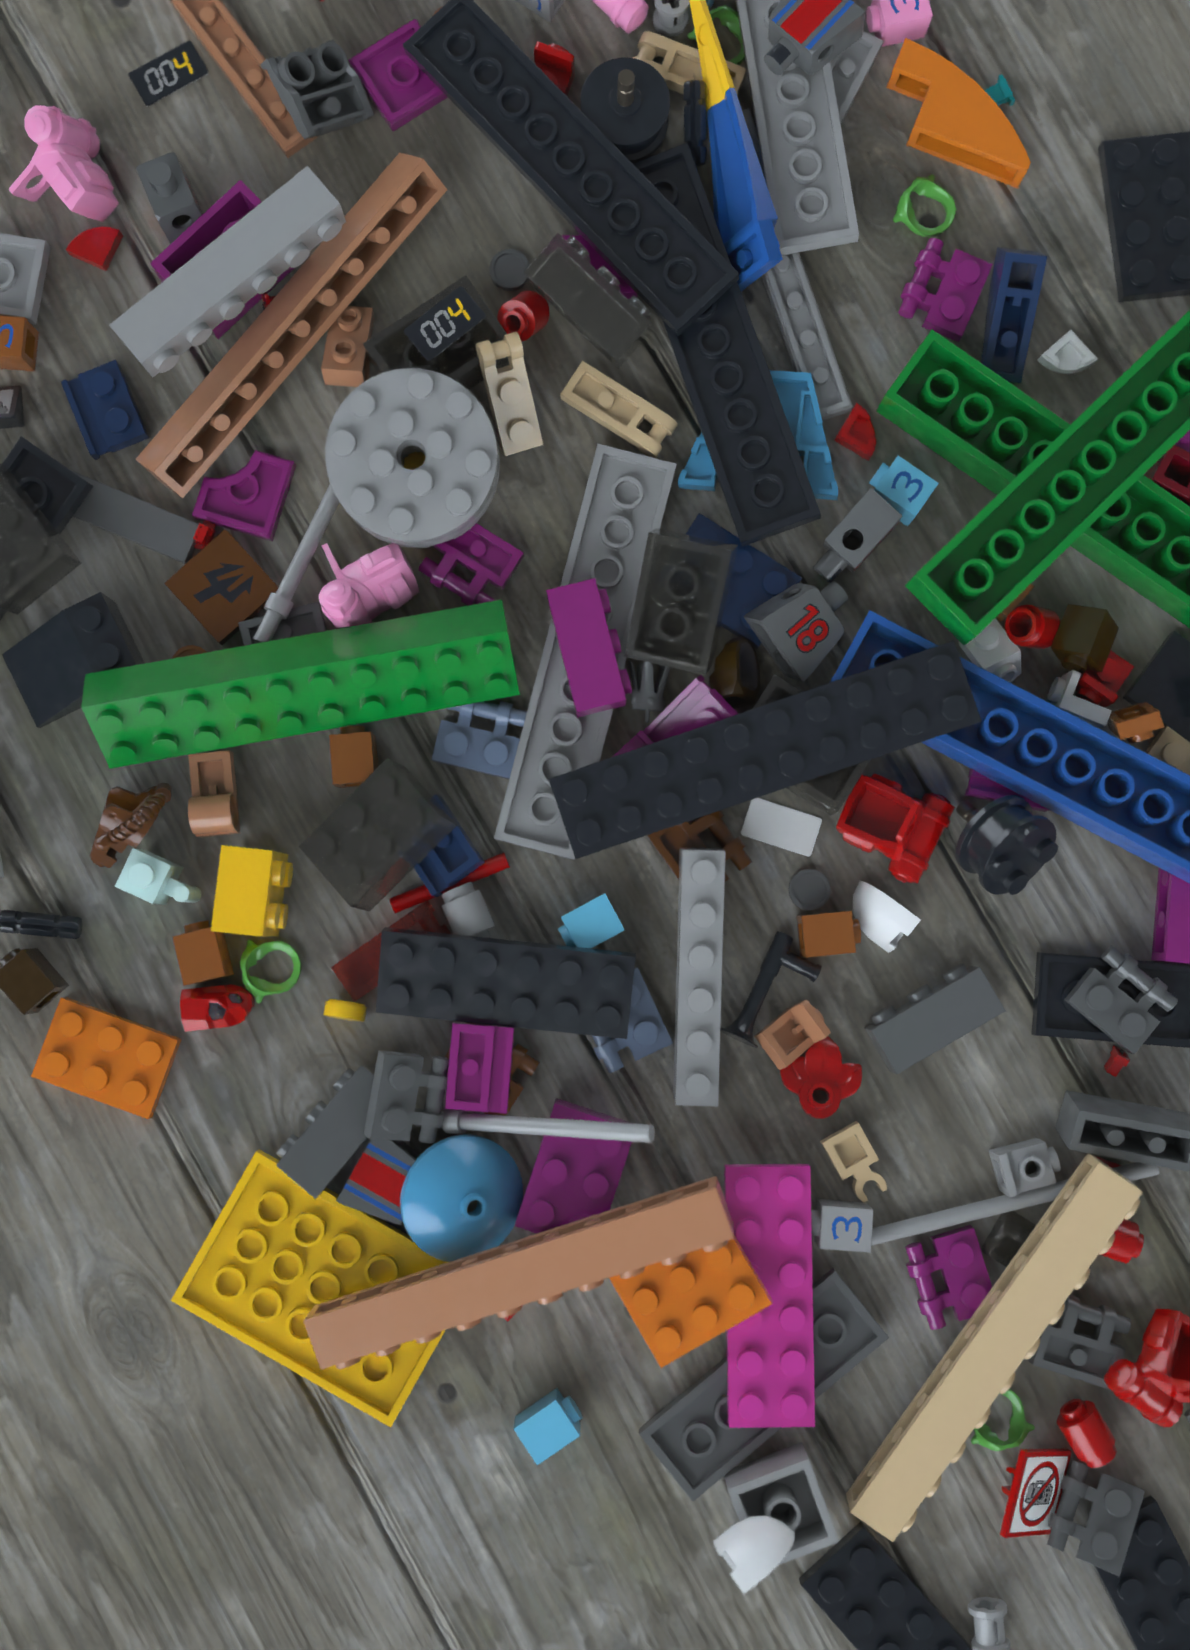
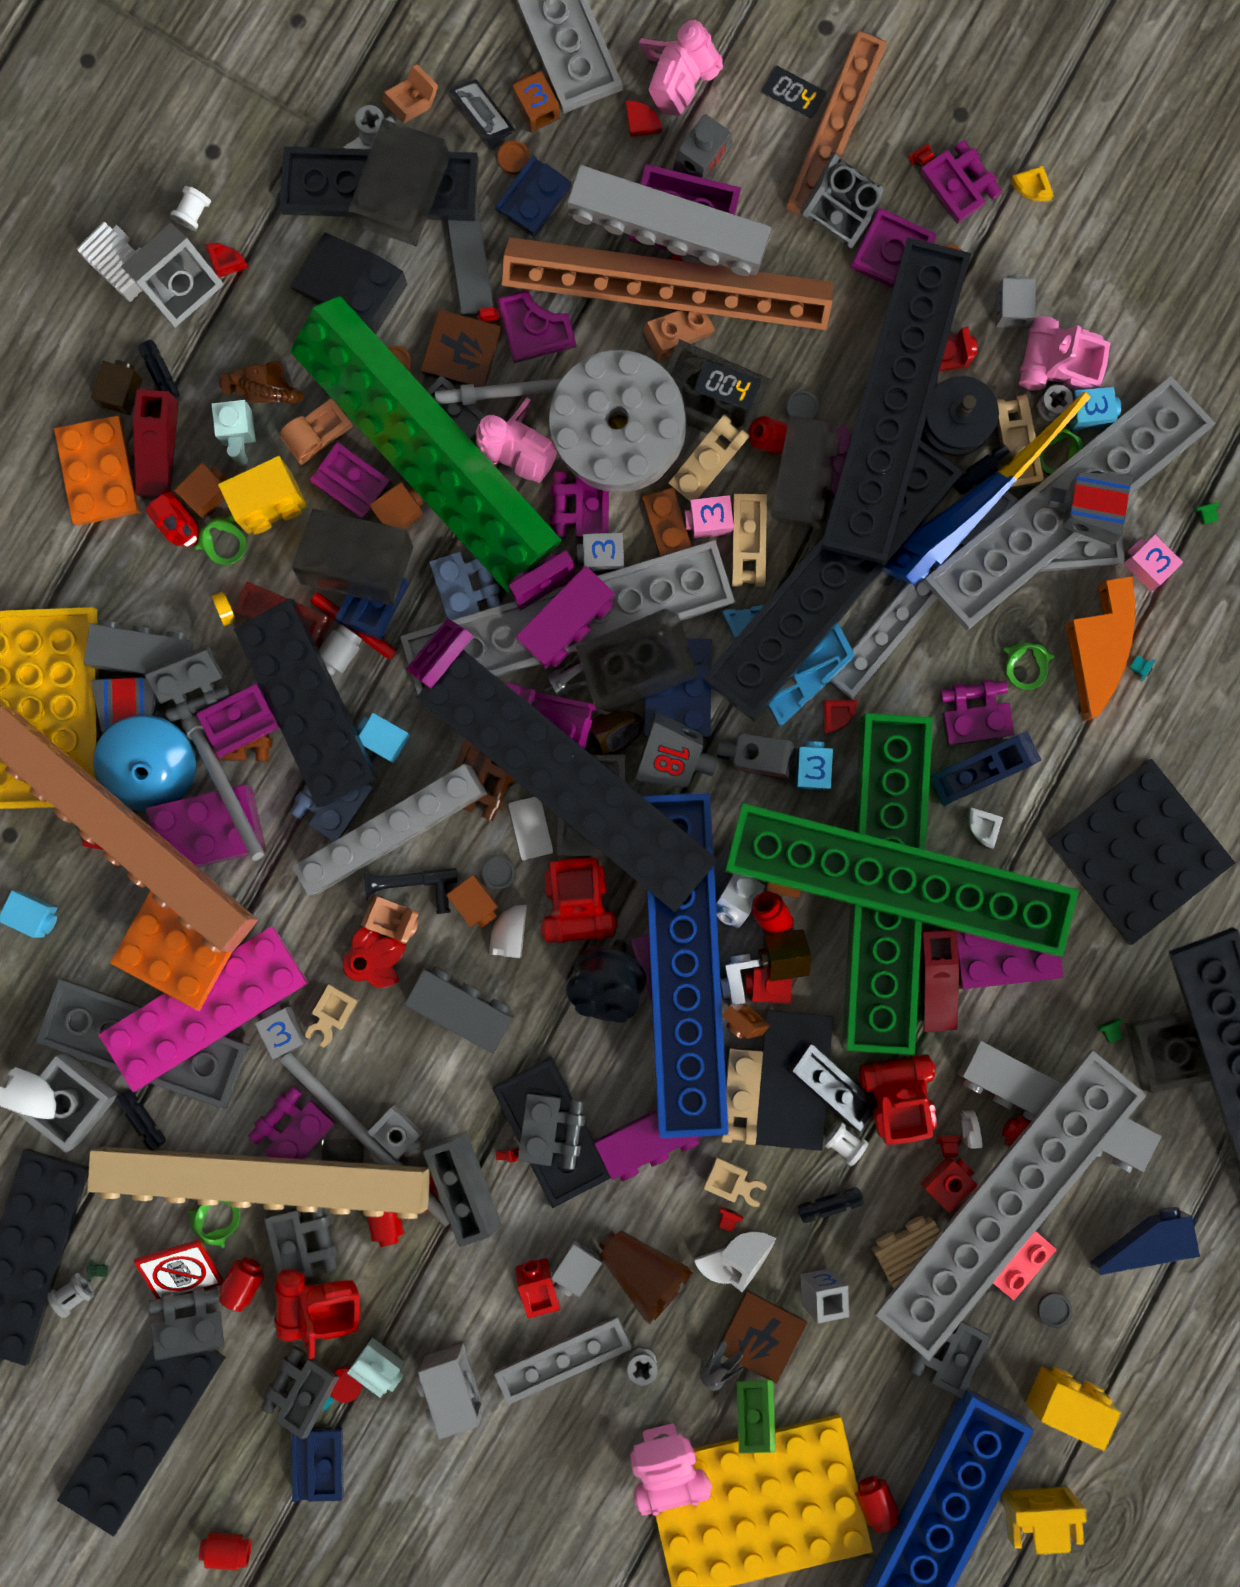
camera: 60 degrees right, 0 degrees up
none -> clear green piece [86,1259,109,1282]
none -> black axle [115,1089,166,1151]
none -> dark red slope [133,389,179,498]
none -> magenta plate [309,442,392,521]
none -> magenta plate [406,618,474,688]
none -> dark orange piece [497,141,530,175]
none -> magenta plate [509,551,576,611]
none -> light grey brick [577,533,624,573]
none -> dark orange plate [642,488,692,557]
none -> bright pink brick [684,495,734,539]

